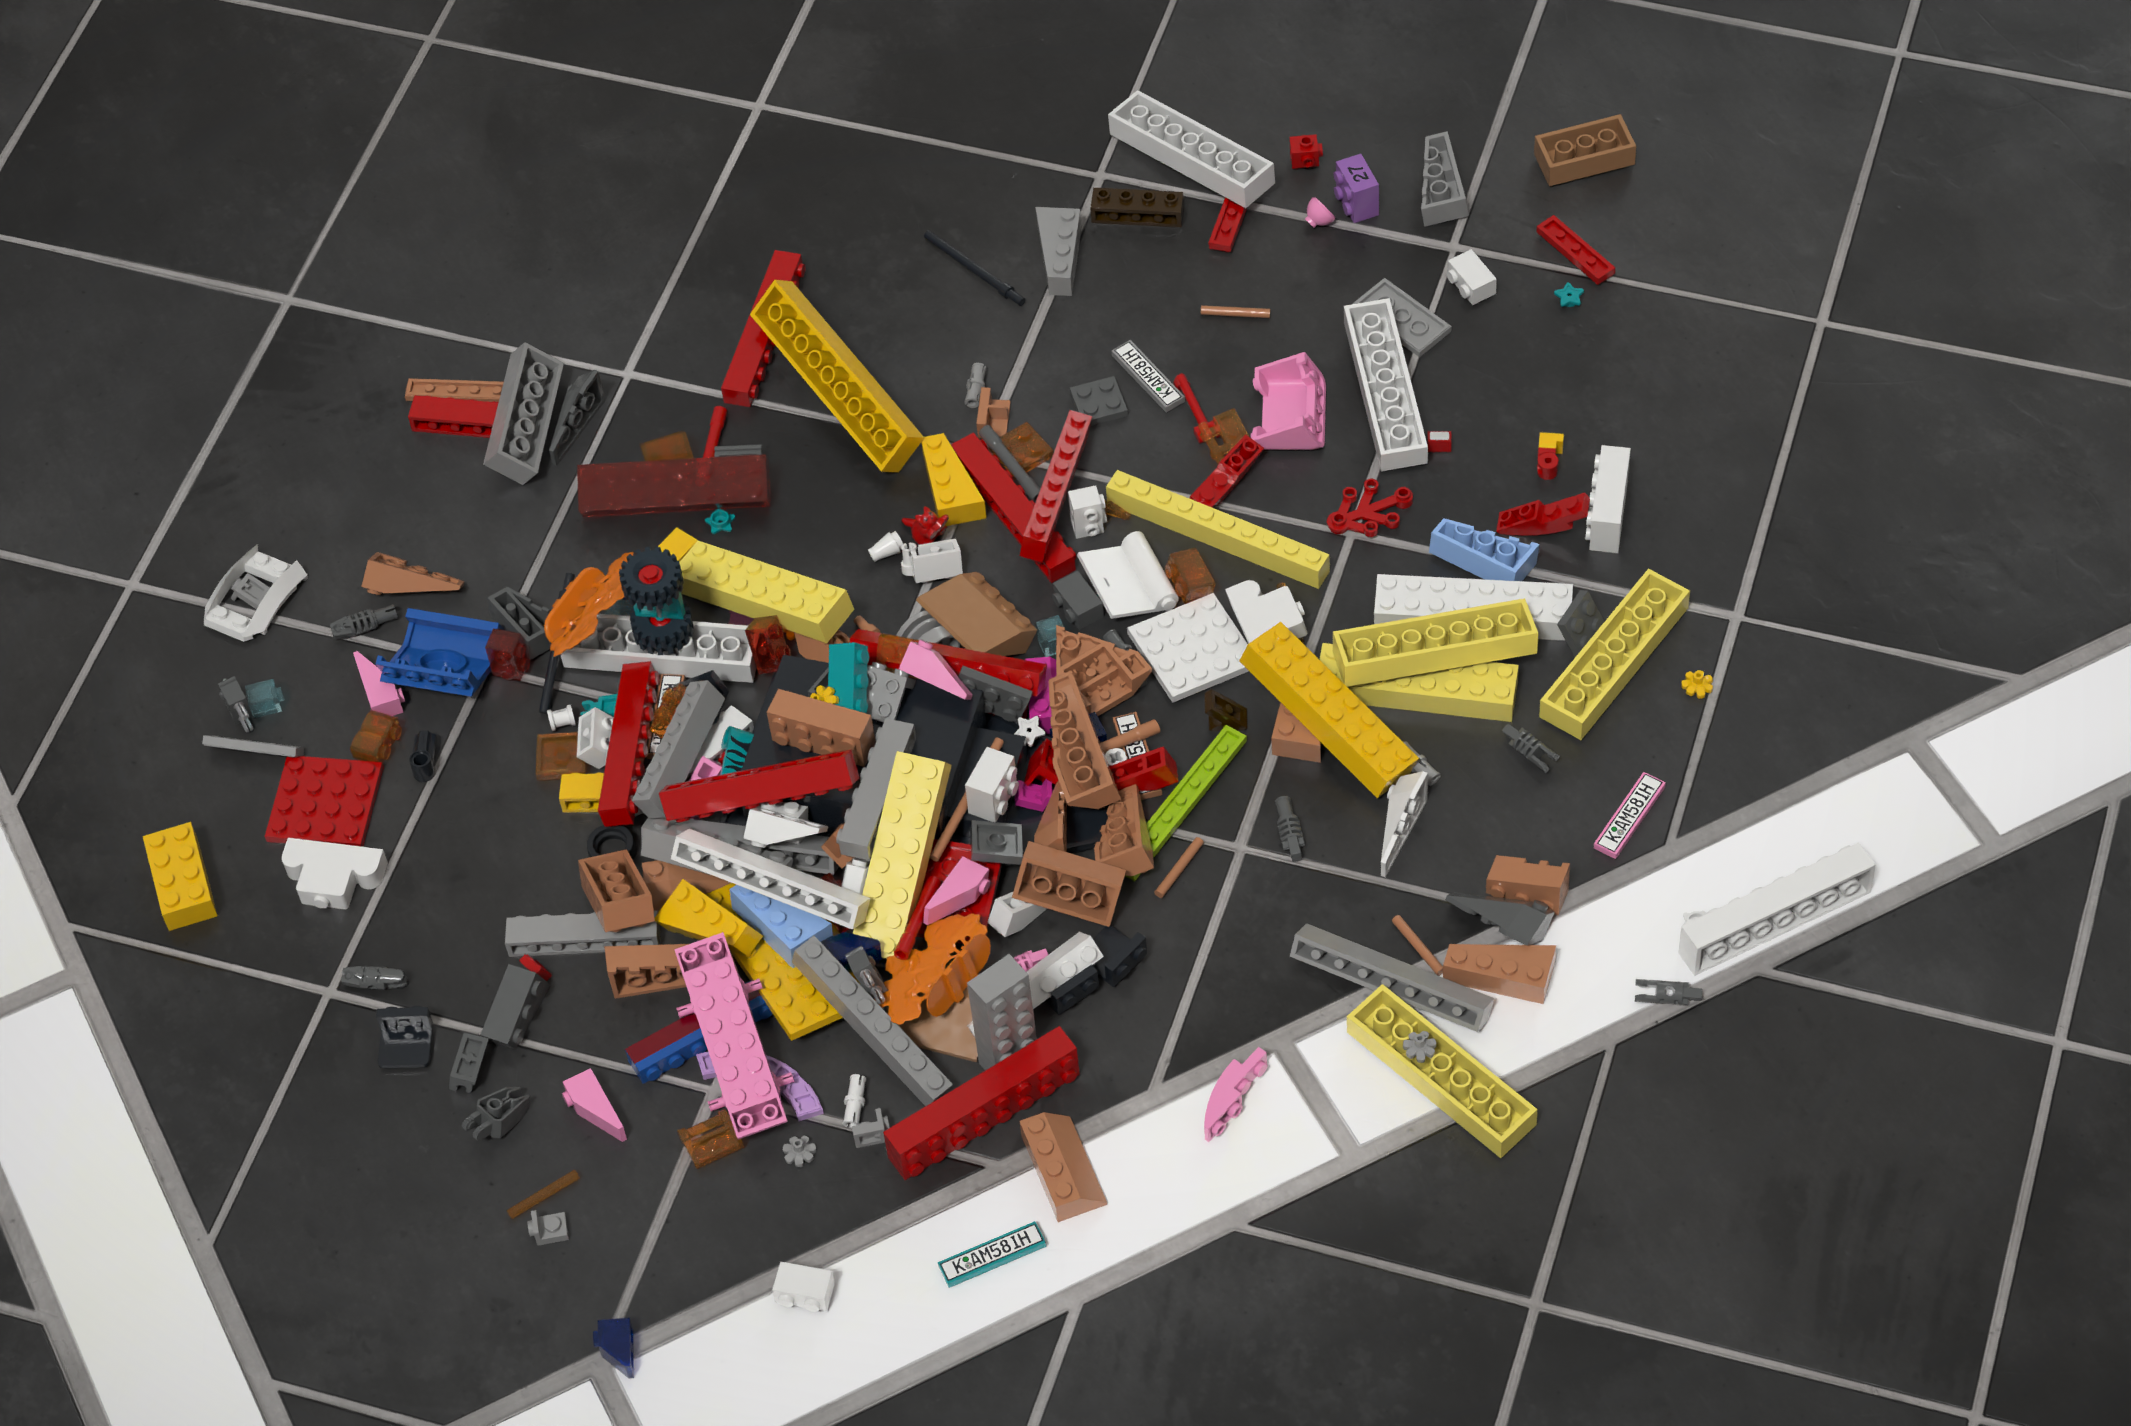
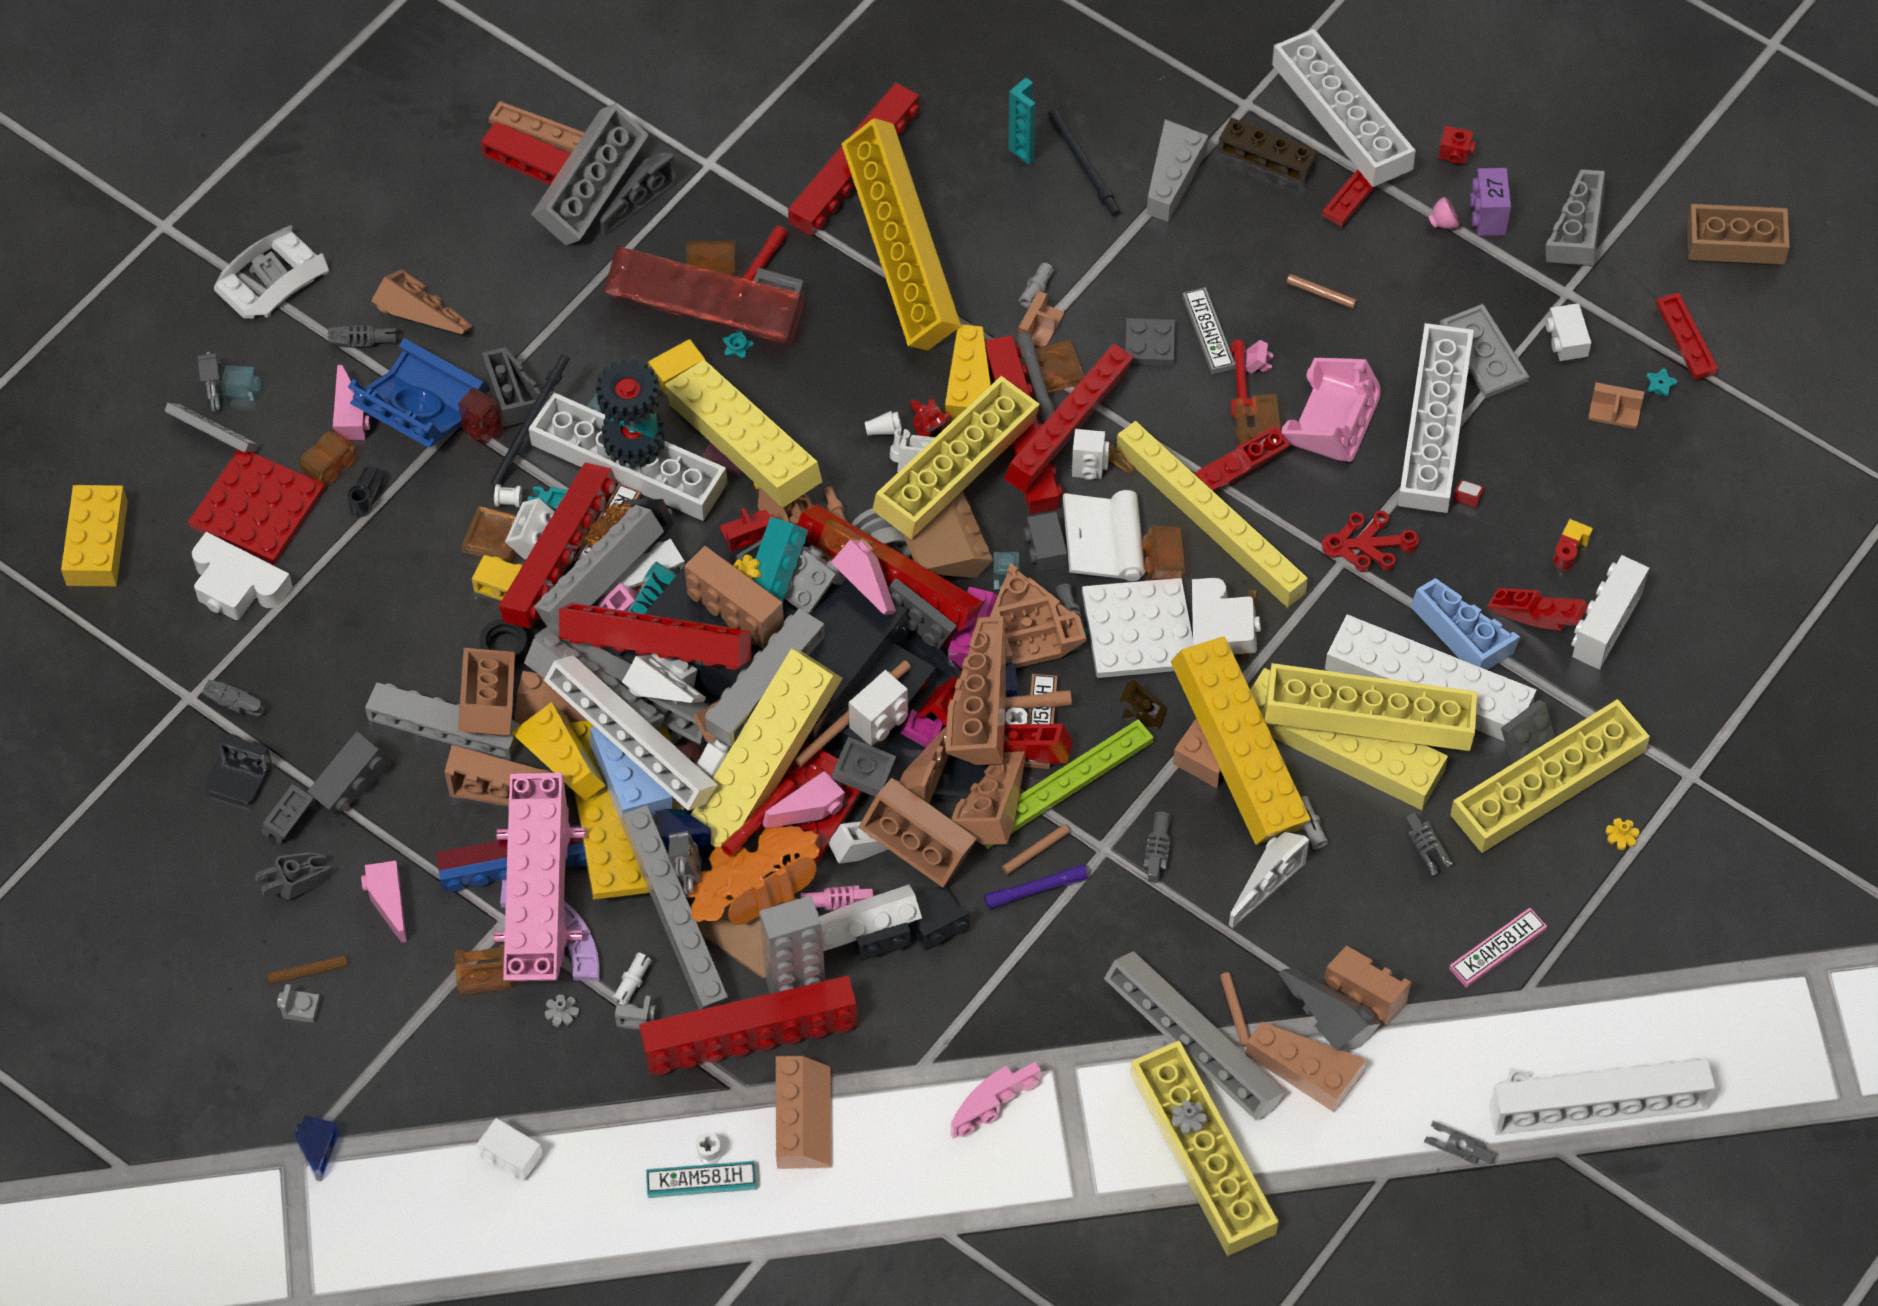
camera: 15 degrees right, 5 degrees up
red tile [519,954,552,981] -> none
orange plant [544,552,634,657] -> none
clear red brick [745,615,791,674] -> none
white plate [1015,716,1046,747] -> none
none -> white bush [696,1133,721,1165]
none -> red panel [720,508,775,552]
none -> light yellow brick [873,376,1039,539]
none -> dark purple piece [984,864,1088,909]
none -> teal fence [1009,78,1035,165]
none -> bright pink tile [1245,340,1273,374]
none -> nougat panel [1588,382,1644,429]

